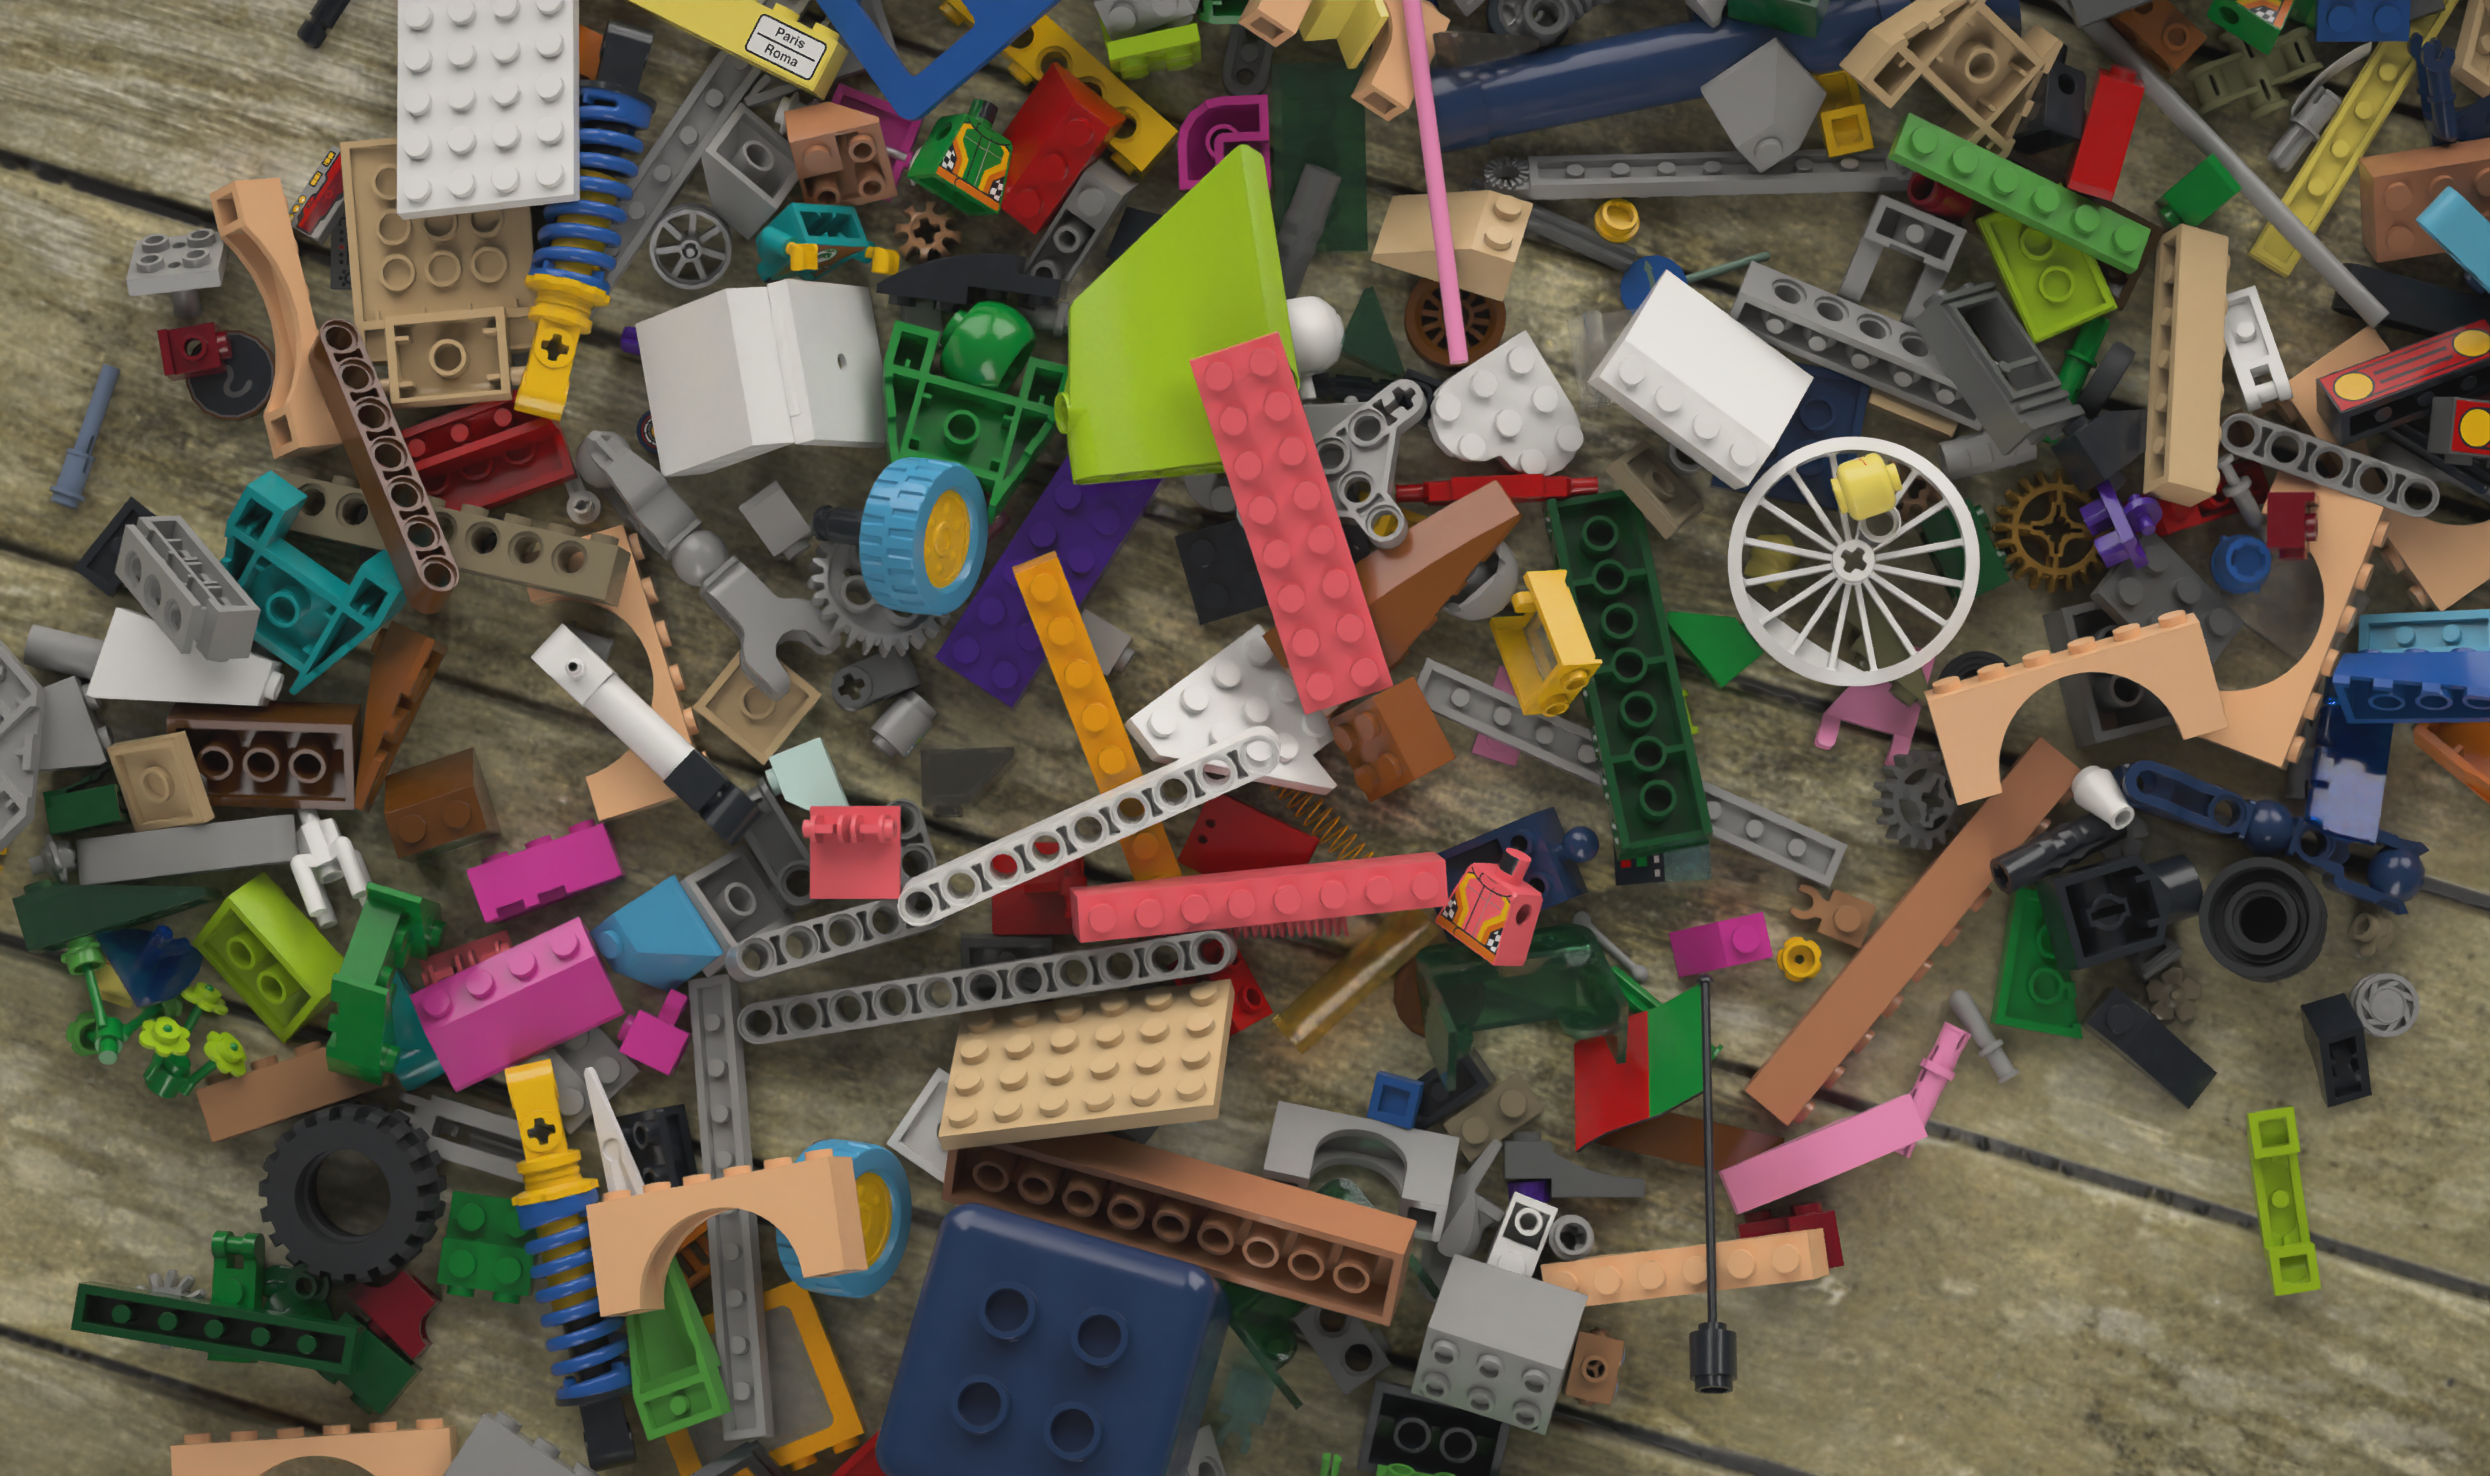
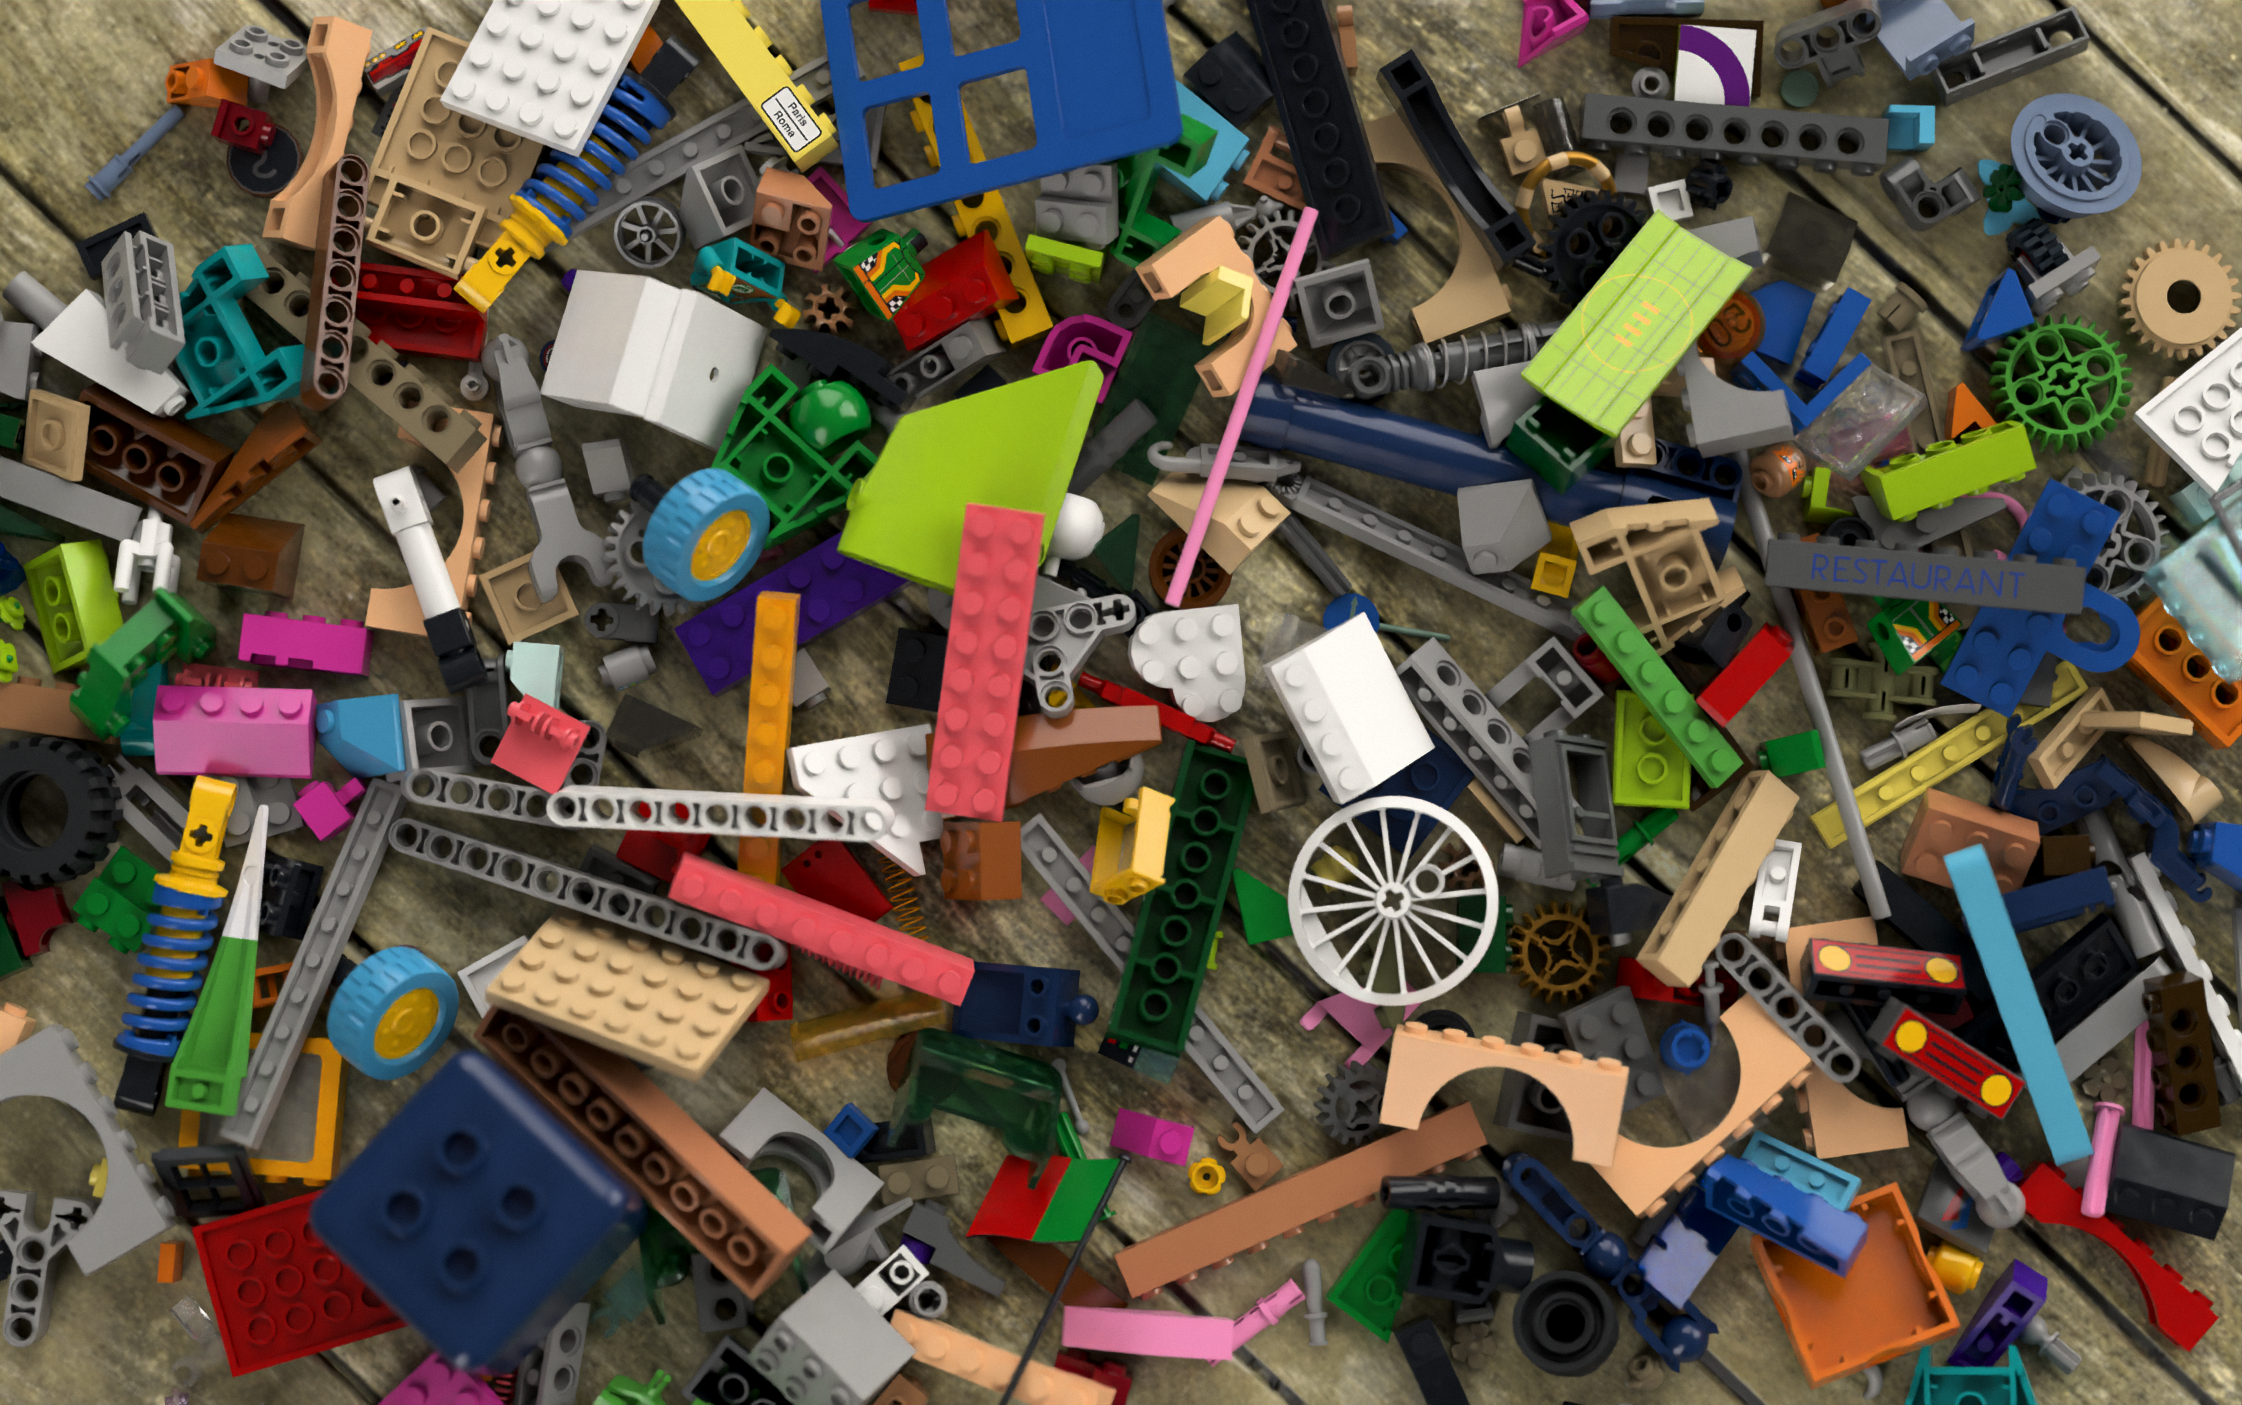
camera: 25 degrees right, 0 degrees up
light nougat arch [586,1149,868,1317] -> none
coral torso [1435,848,1543,966] -> none
yellow plate [1594,198,1640,243] -> none
light yellow head [1830,453,1903,521] -> none
white cone [2071,766,2134,830] -> none
black tyre [2074,341,2136,420] -> none
dark purple hips [2079,479,2163,569] -> none
dark red brick [2267,492,2320,561] -> none
none -> orange slope [165,58,249,108]
none -> light grey plate [1147,441,1301,483]

